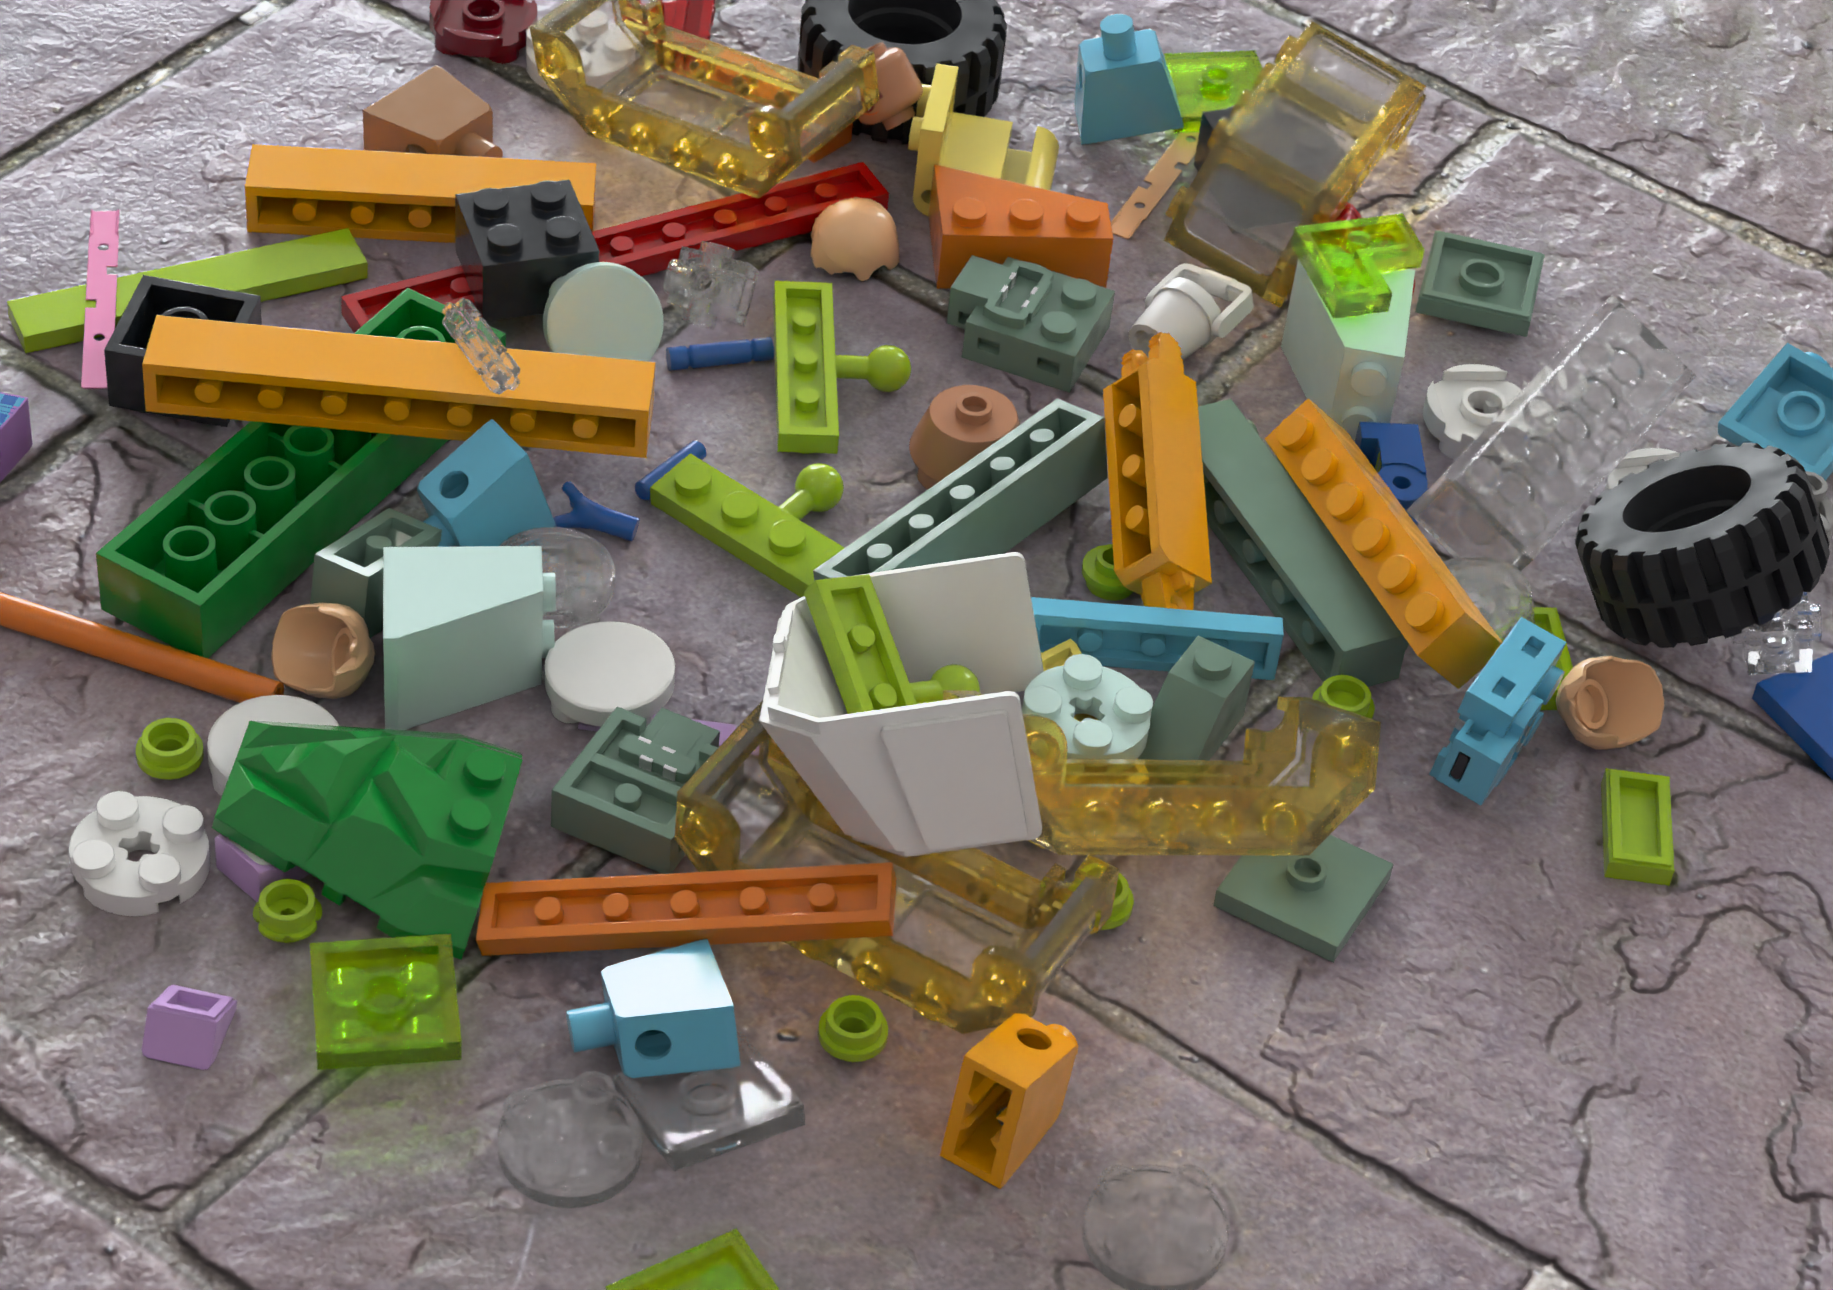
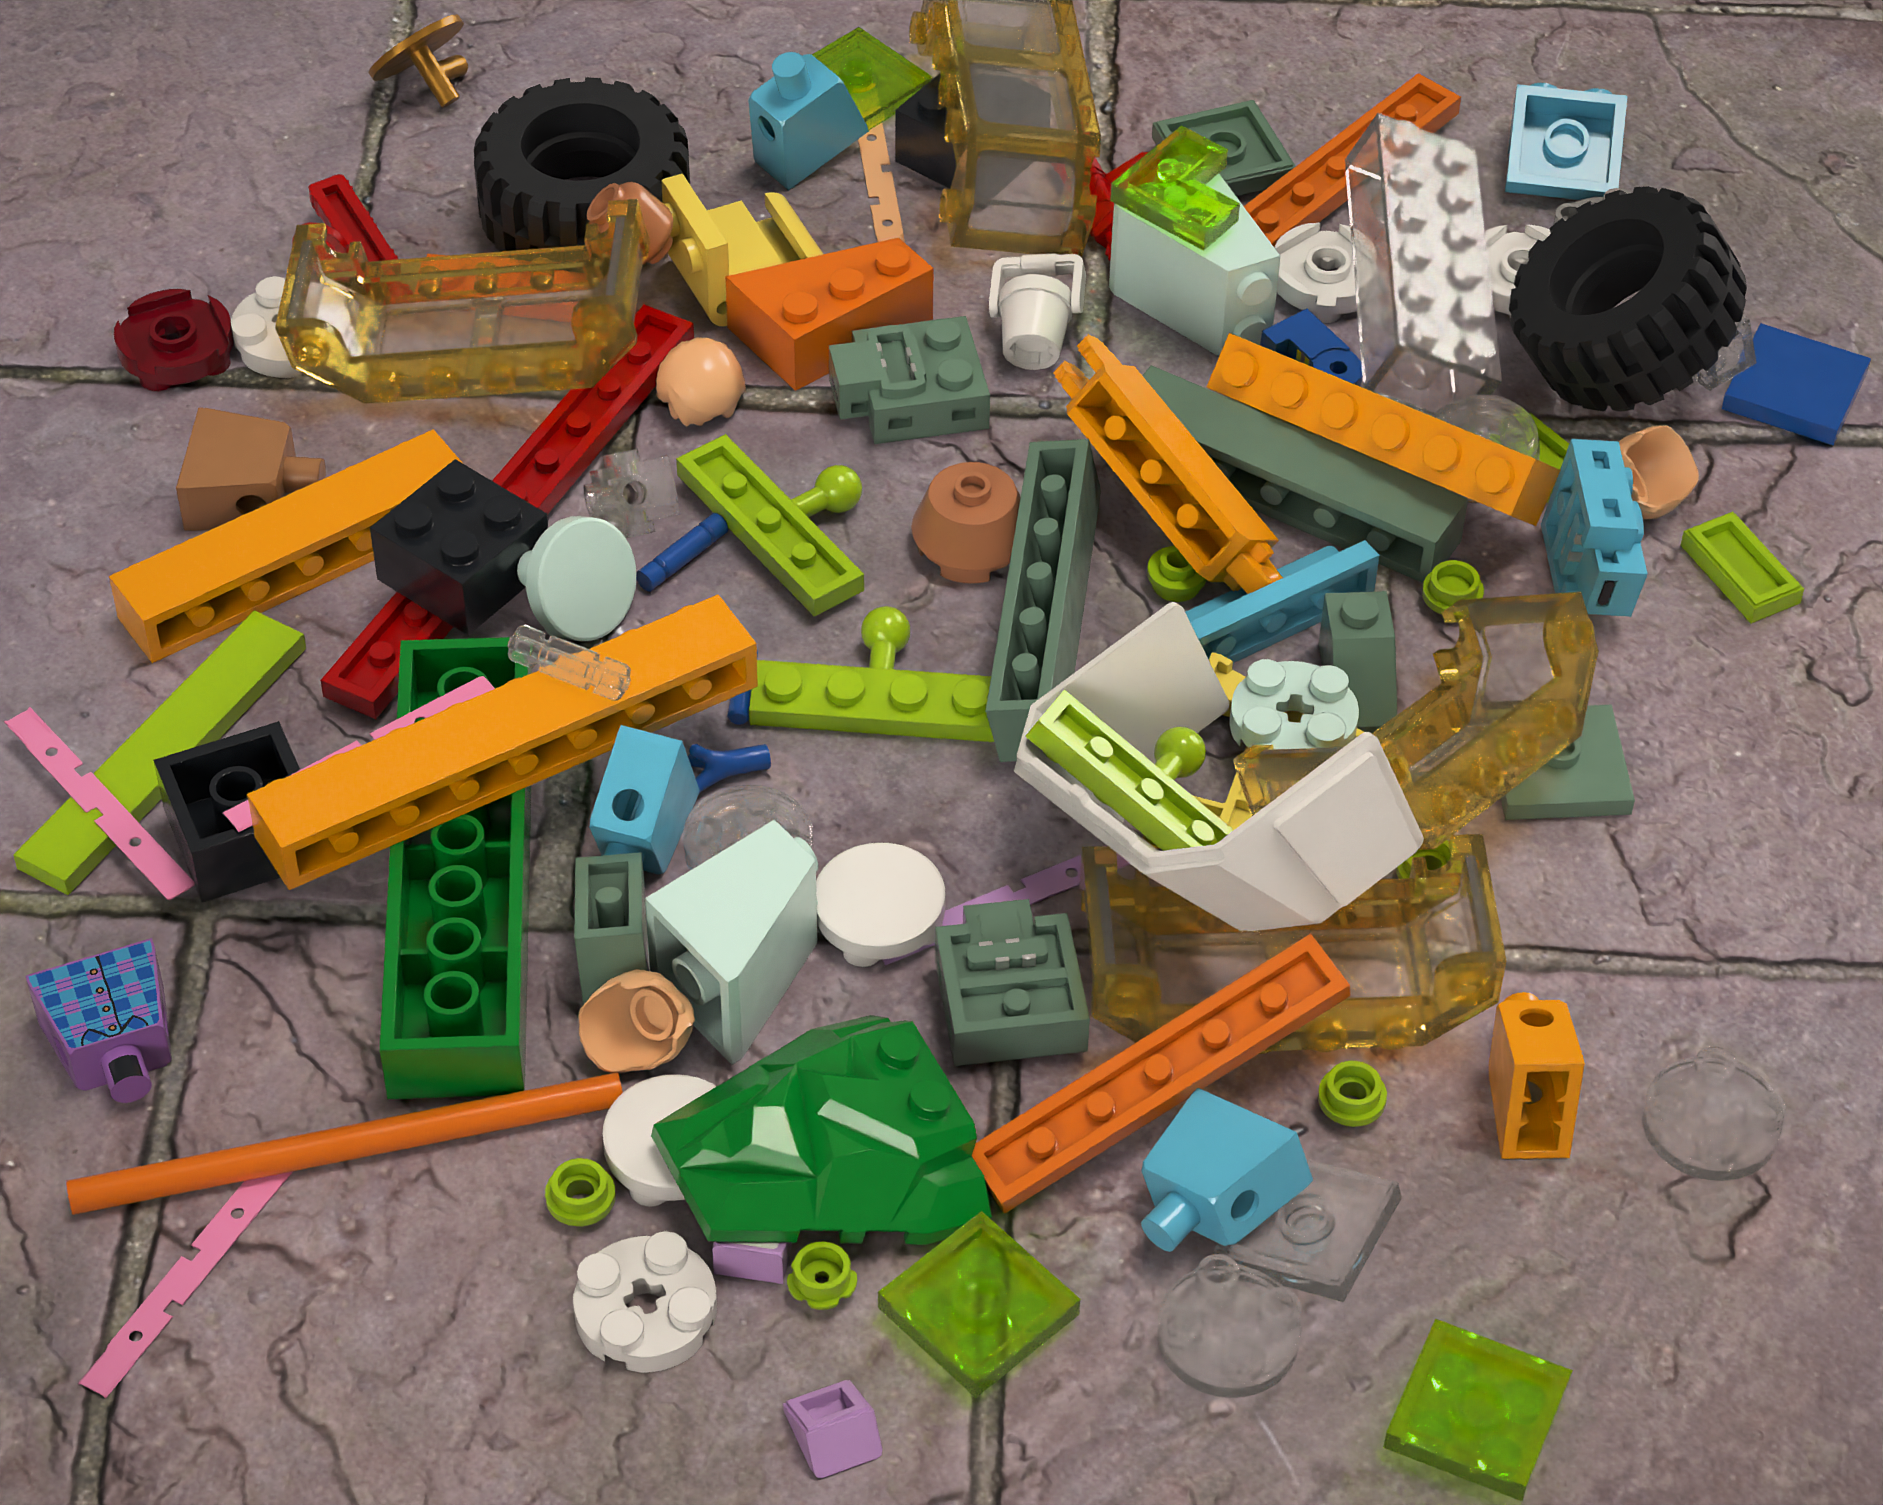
camera: 30 degrees left, 5 degrees up
none -> orange plate [1244,73,1461,248]

